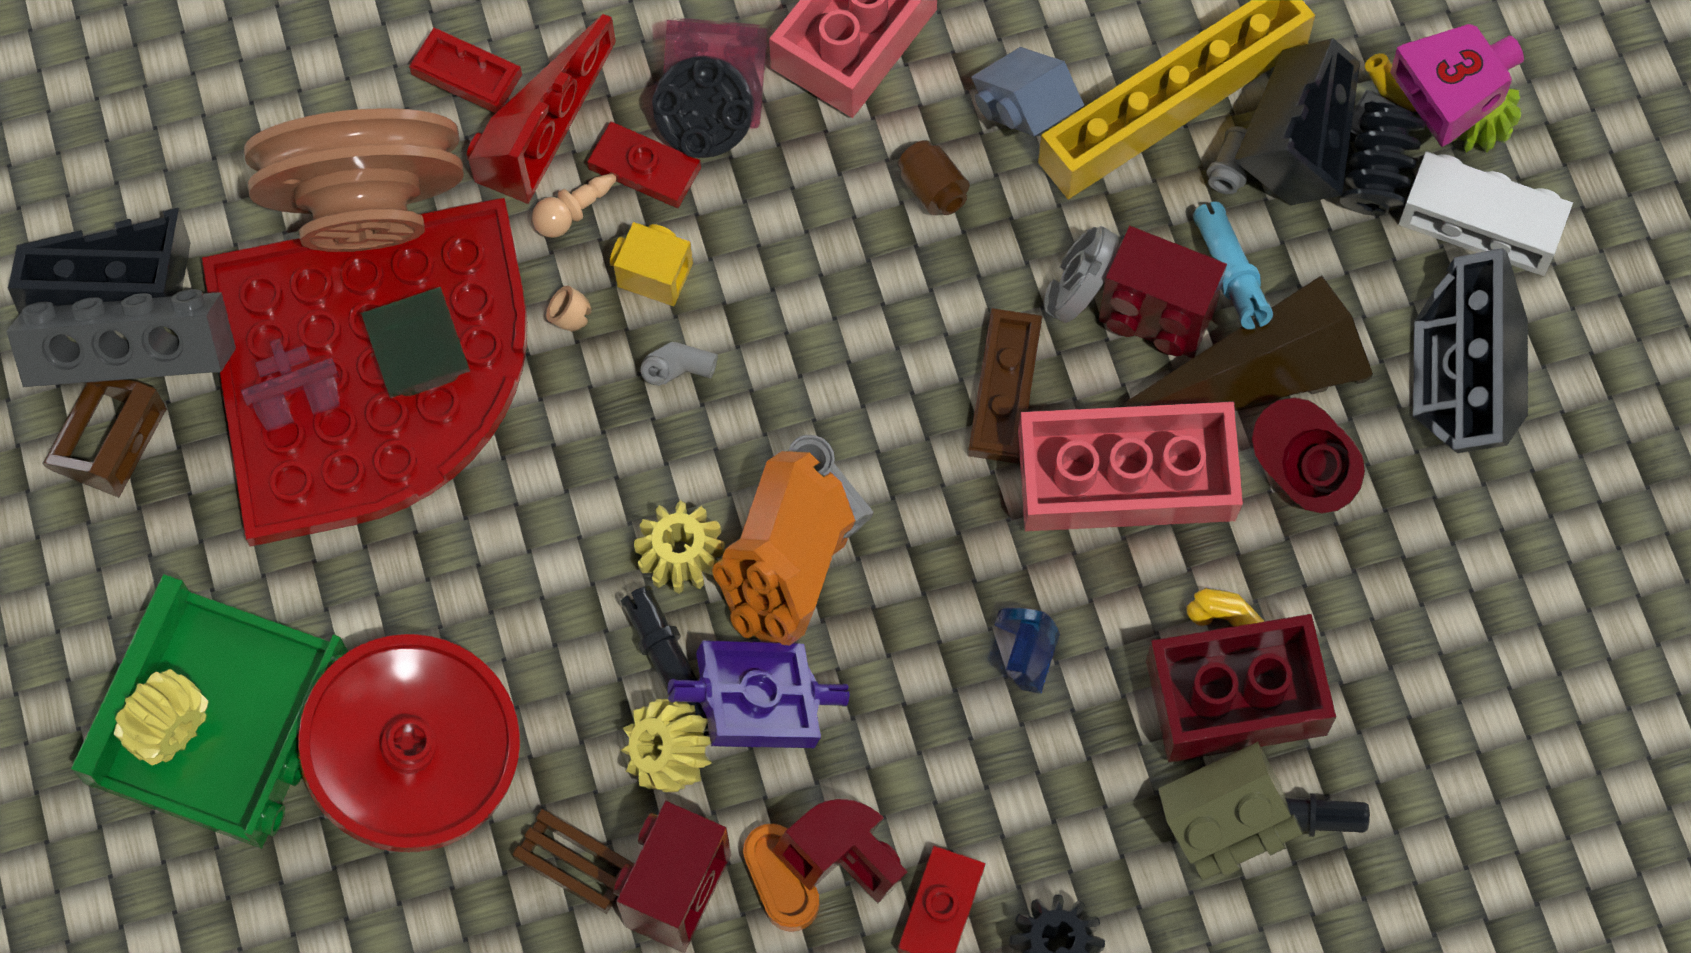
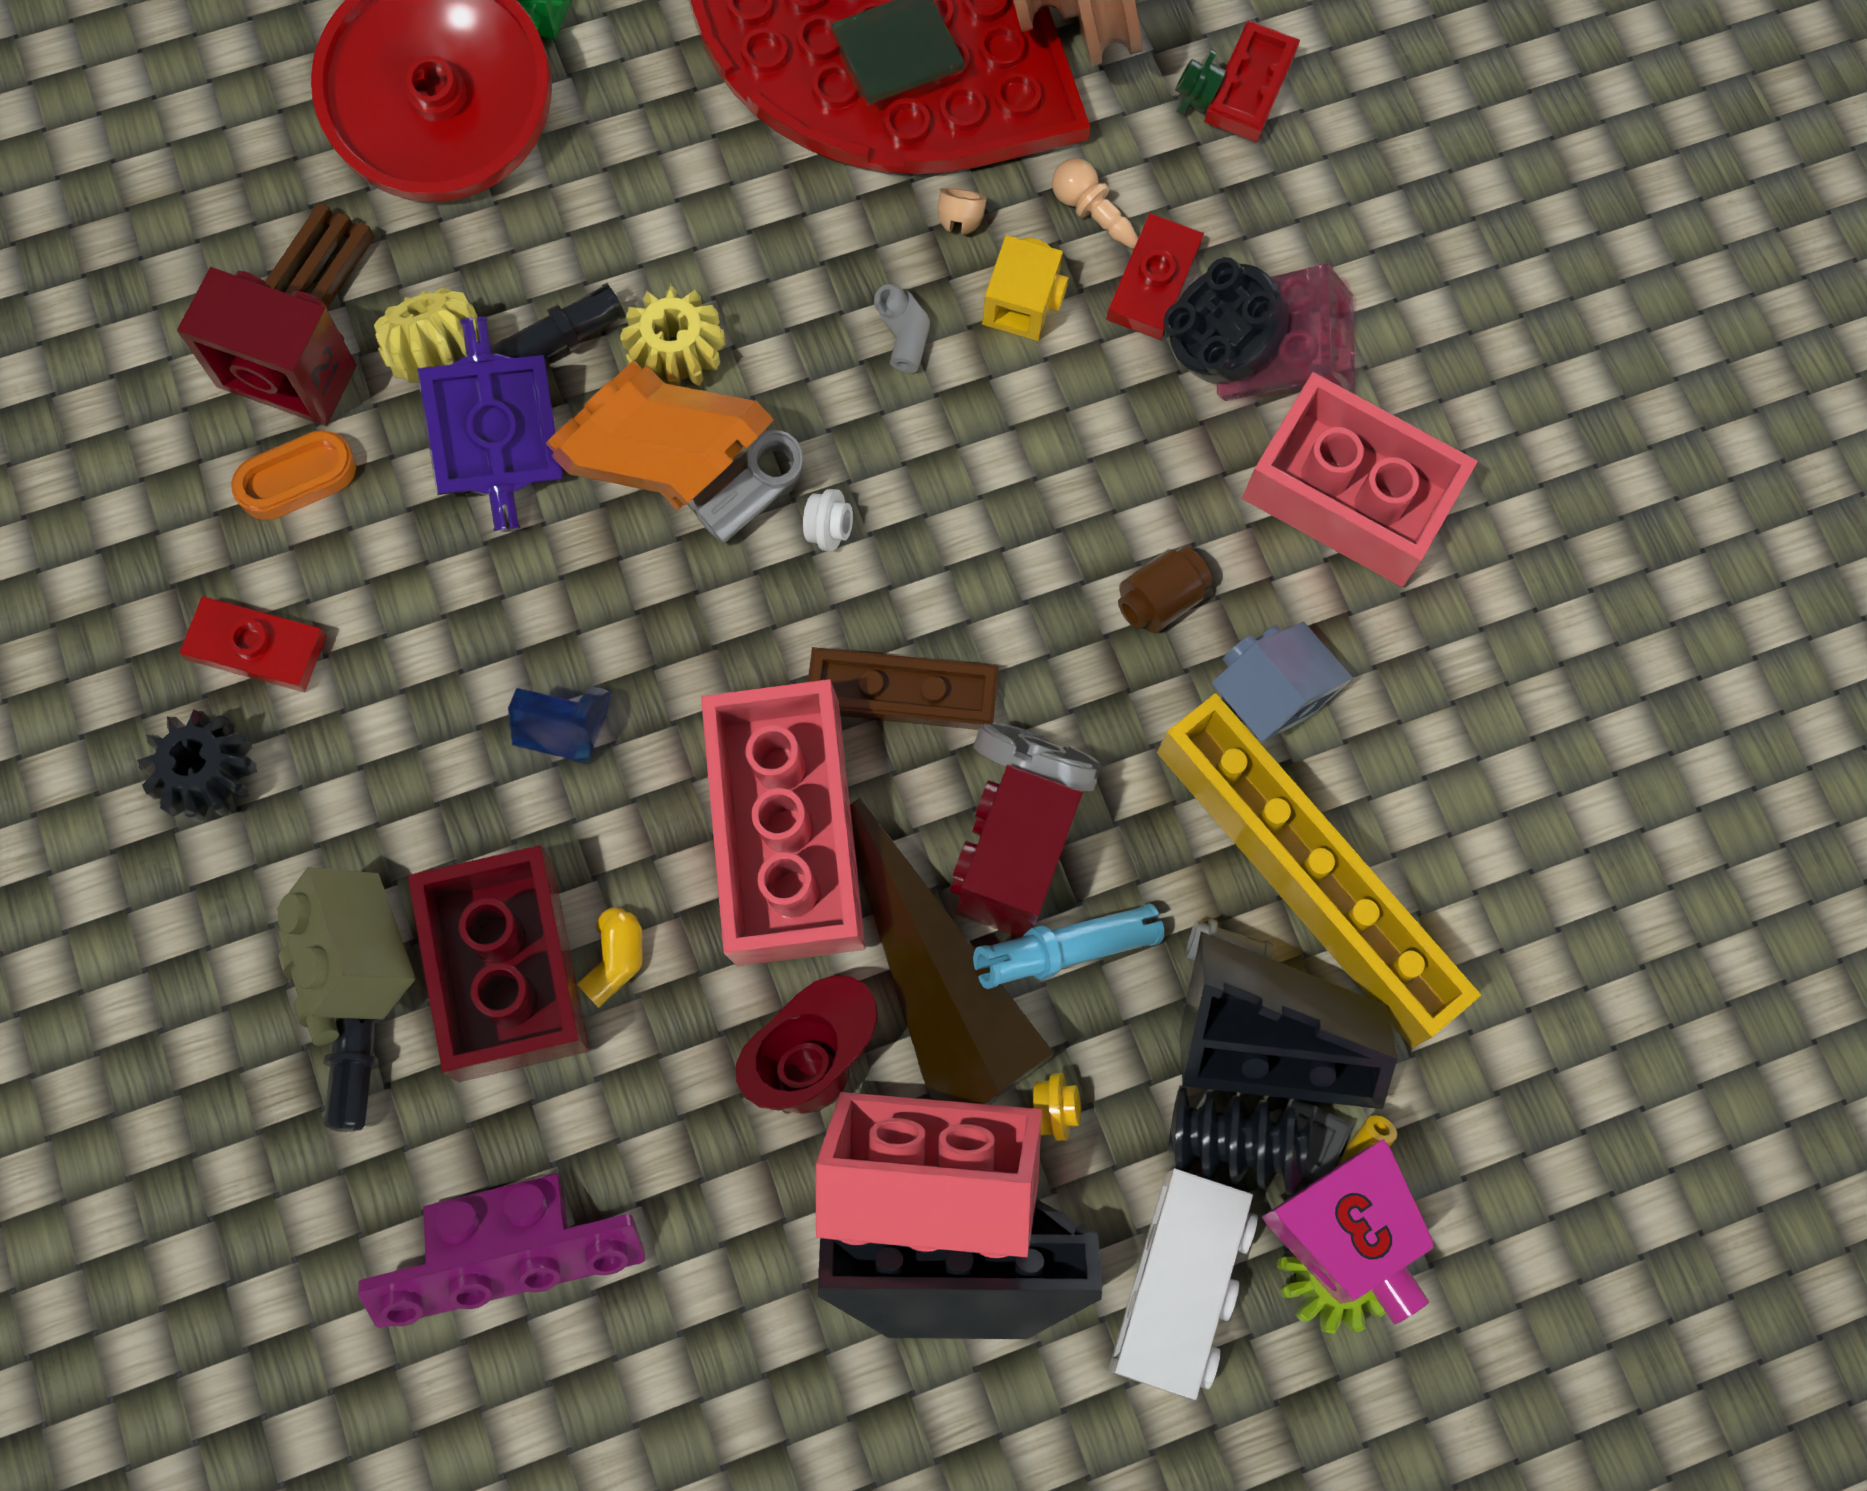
camera: 80 degrees right, 5 degrees up
red wedge [467,14,616,204] -> none
dark red brick [772,799,908,903] -> none
none -> magenta bracket [358,1174,645,1328]
none -> white plate [803,489,853,551]
none -> coral brick [816,1092,1042,1258]
none -> yellow plate [1033,1073,1081,1141]
none -> dark green plate [1175,48,1226,115]

